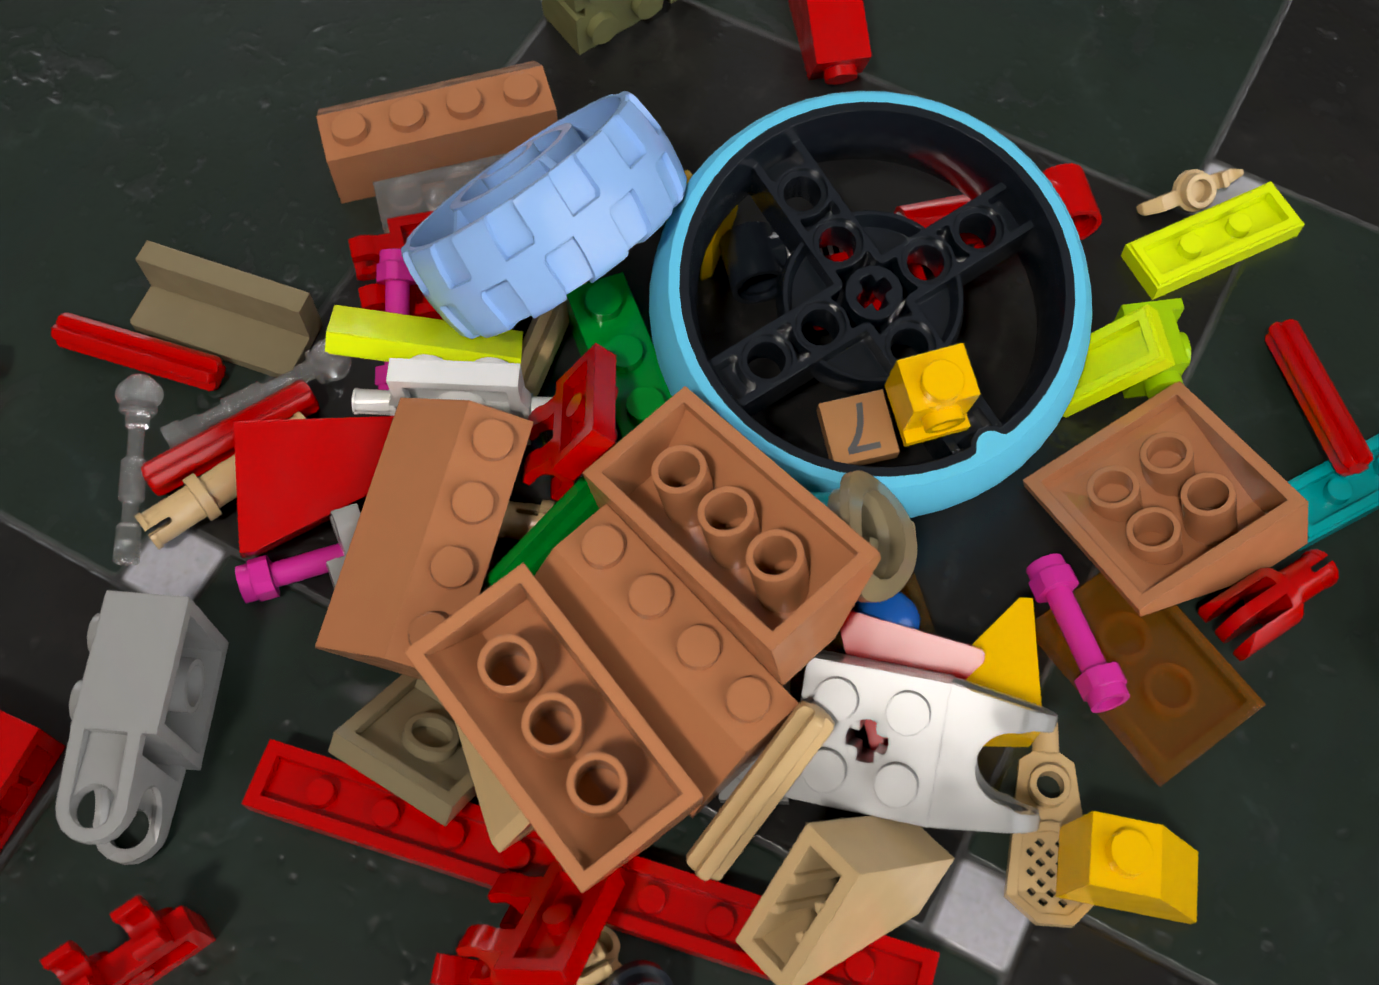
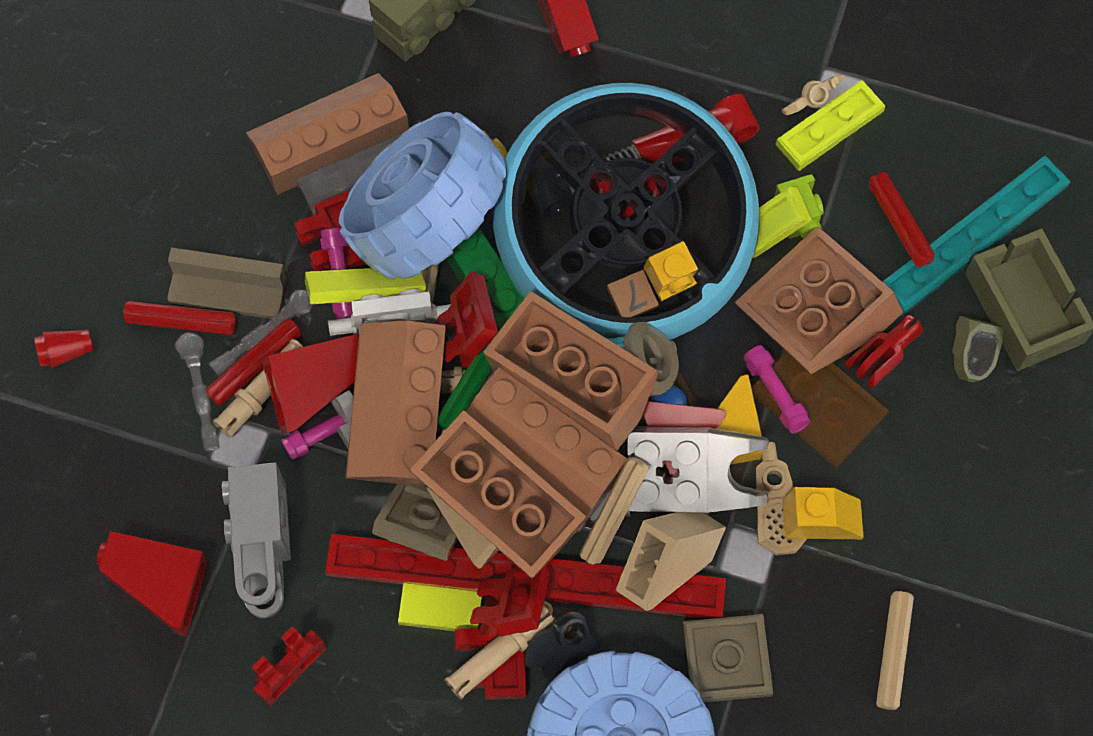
camera: 10 degrees left, 5 degrees up
none -> neon yellow tile [398,583,483,631]

